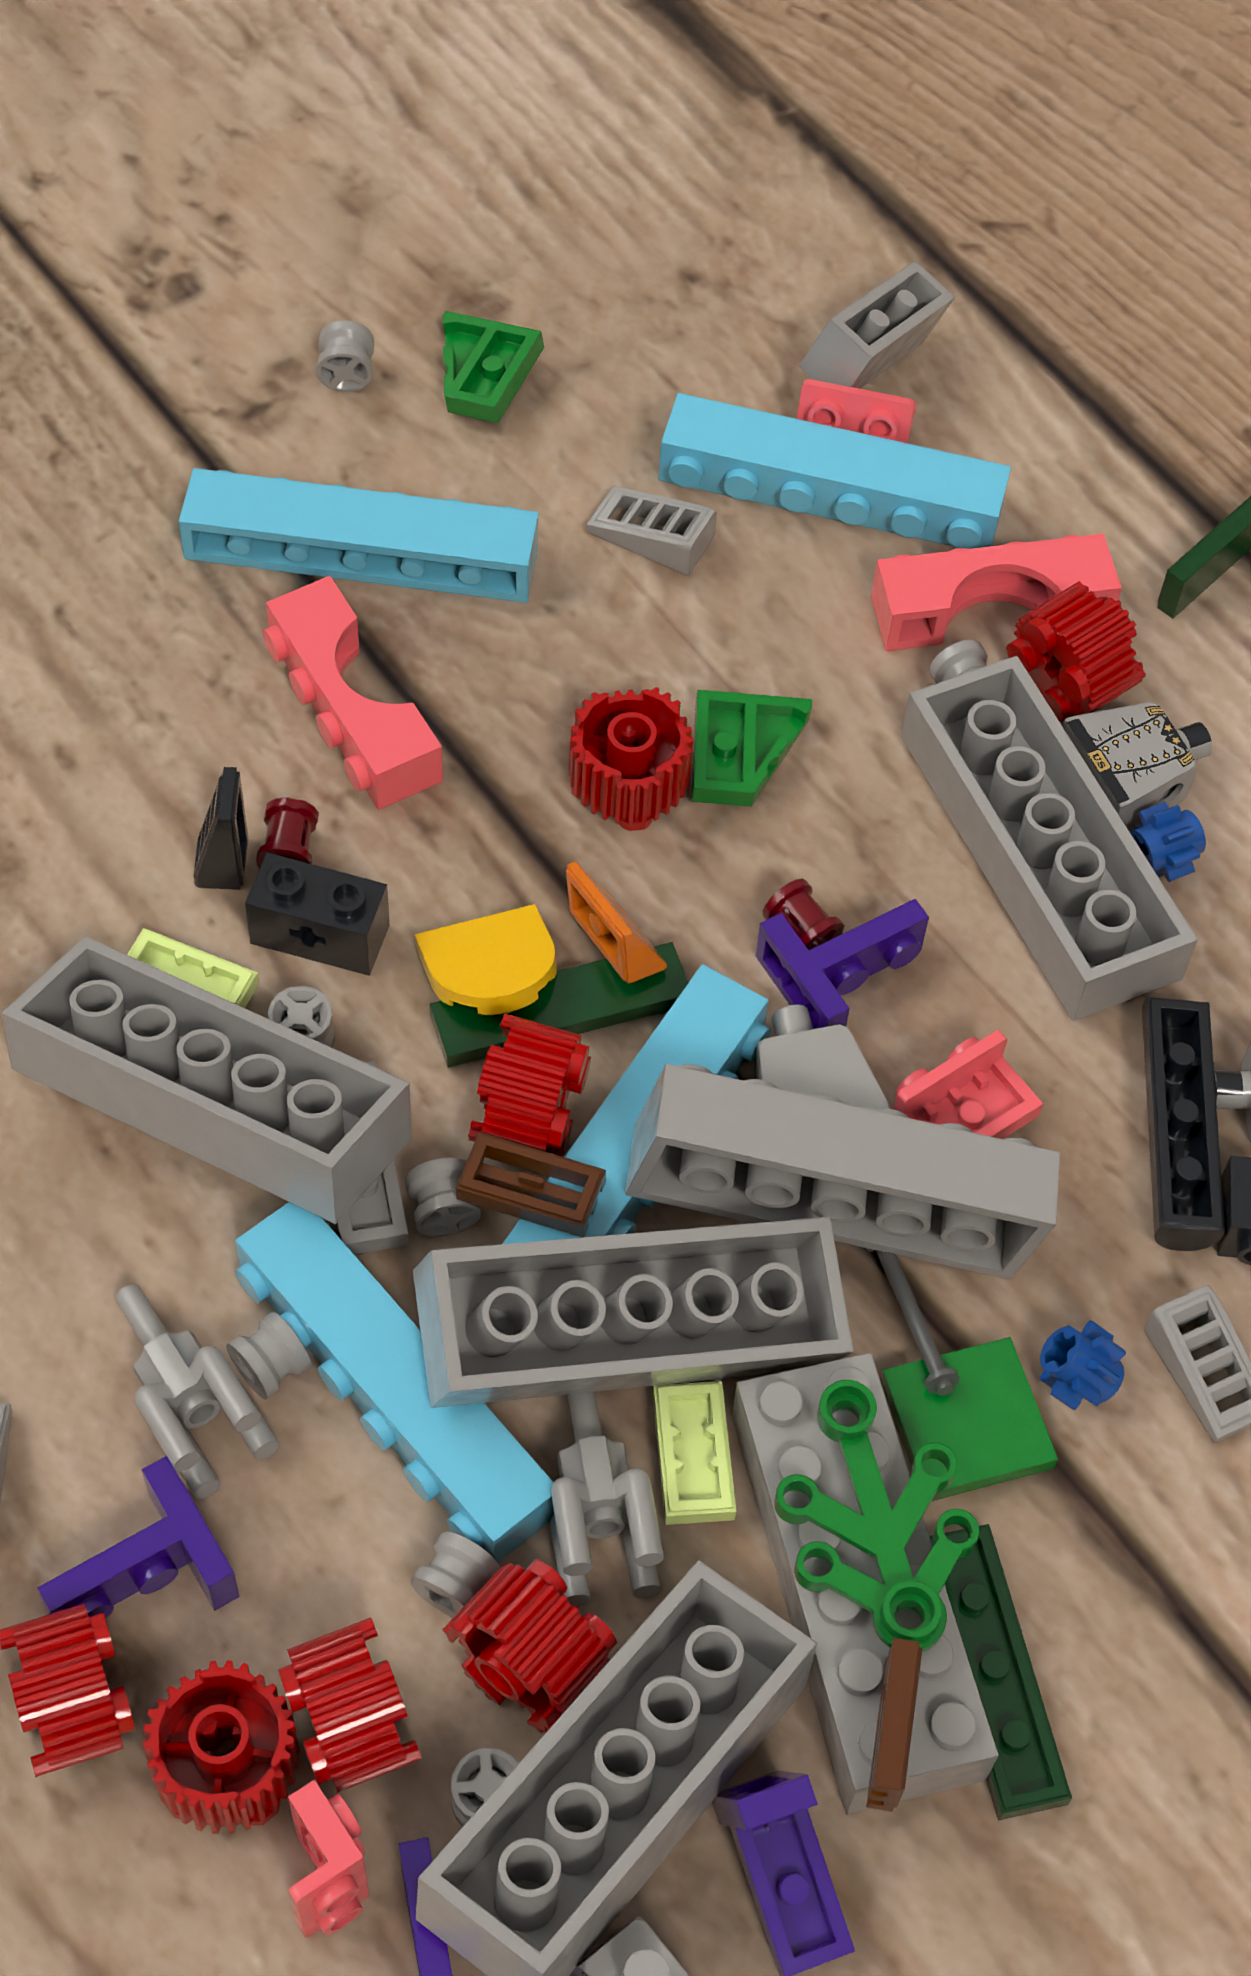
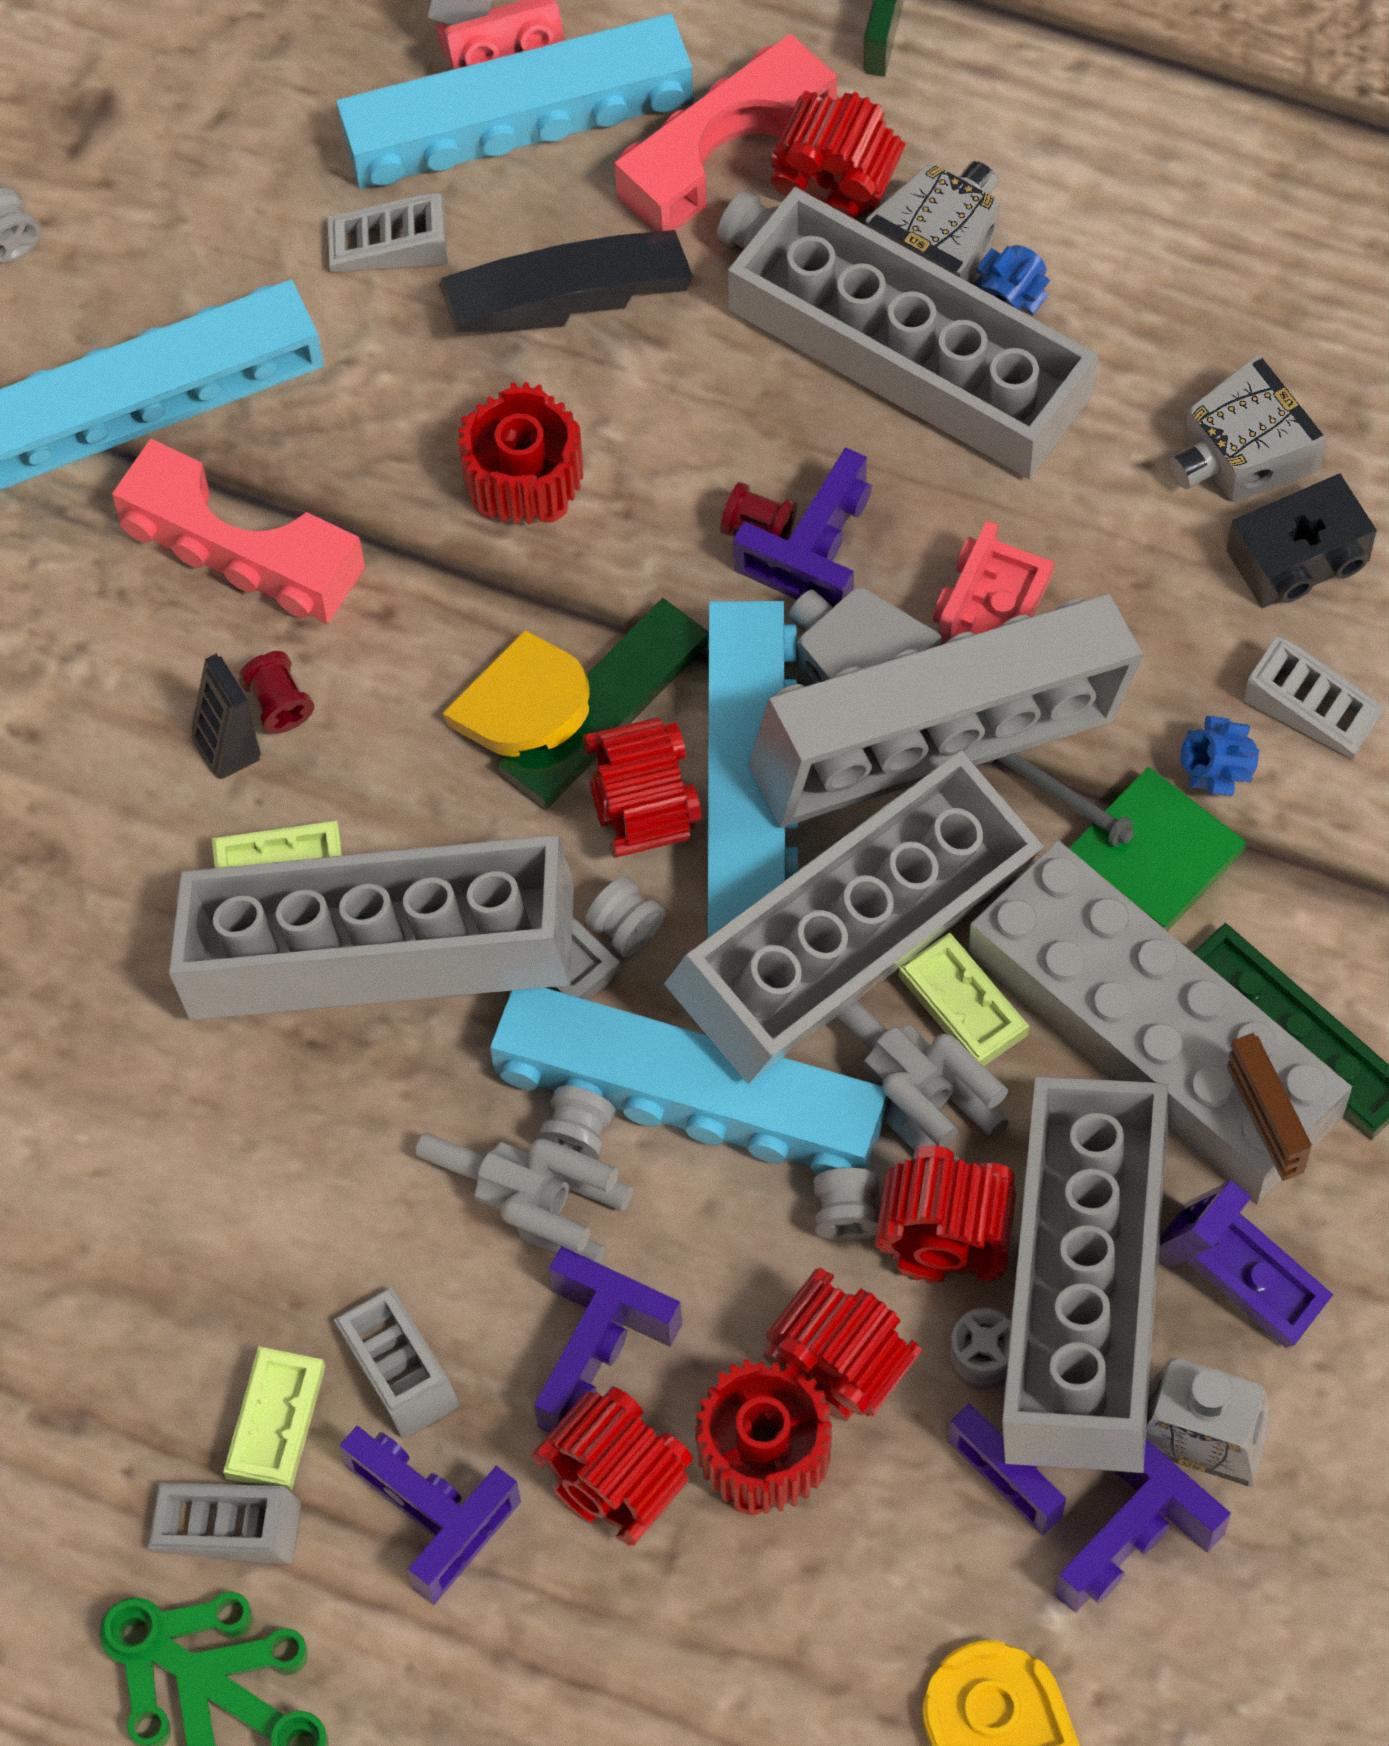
camera: 25 degrees left, 5 degrees up
black brick [245,852,390,976] -> none
light grey wheel [268,986,335,1048] -> none
coral bracket [288,1780,370,1938] -> none
green wing [442,311,544,423] -> none
reddish brown tile [456,1132,606,1238] -> none
orange slope [566,861,667,984] -> none
green wing [691,690,812,807] -> none
green plant [774,1380,980,1652] -> none
black brick [1142,997,1225,1251] -> none
none -> black slope [439,230,693,333]

